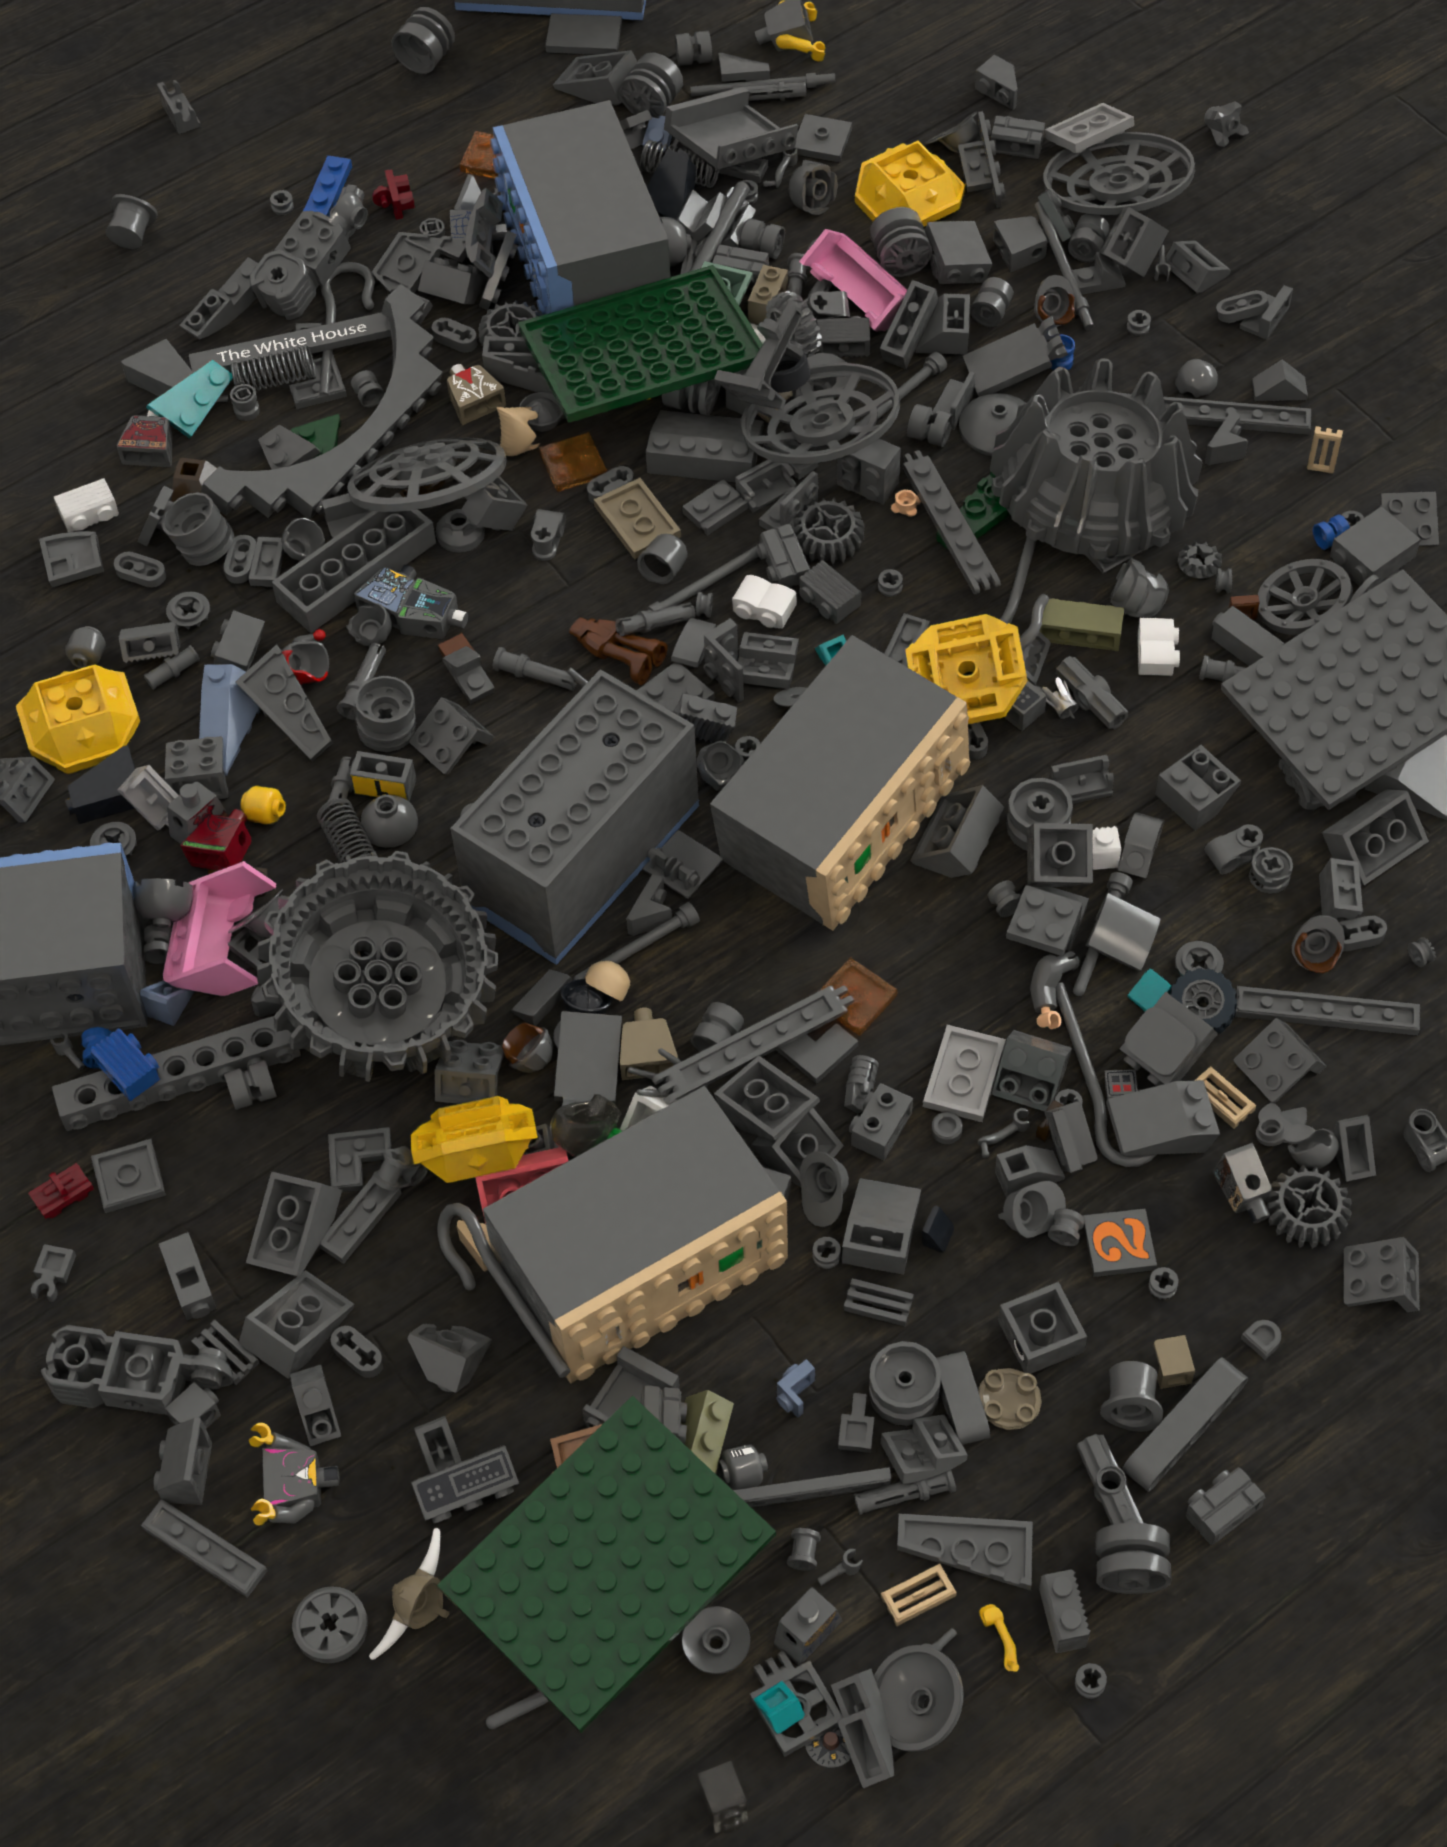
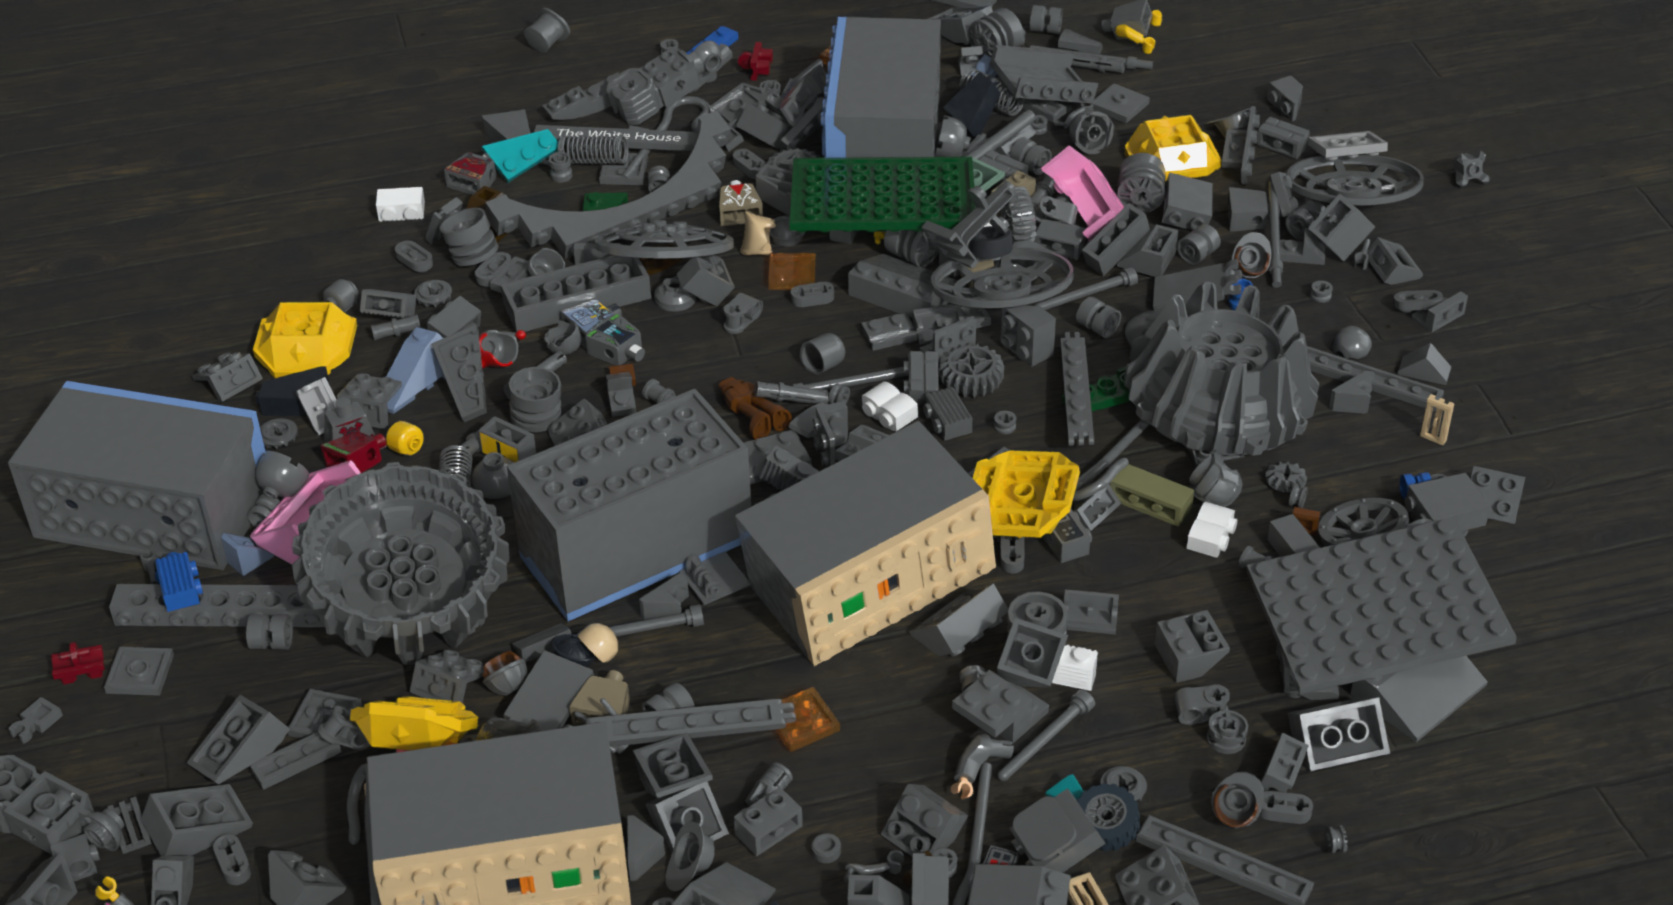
camera: 20 degrees right, 15 degrees down
dark grey plate [39,531,104,587] -> none
dark grey brick [159,1232,217,1320] -> none
dark grey wing [258,425,321,469] -> none
dark tan plate [594,478,681,559] -> none
panel [677,190,728,242] -> none
dark grey tile [776,1023,858,1084] -> none
light nougat plate [891,490,921,517] -> none
light grey plate [923,1025,1006,1122] -> none
dark grey panel [933,372,975,430] -> none
flat silver piece [1042,677,1079,719] -> none
dark grey piece [1056,656,1129,730] -> none
dark grey slope [1085,893,1160,971] -> none
dark grey brick [1118,812,1165,878] -> none

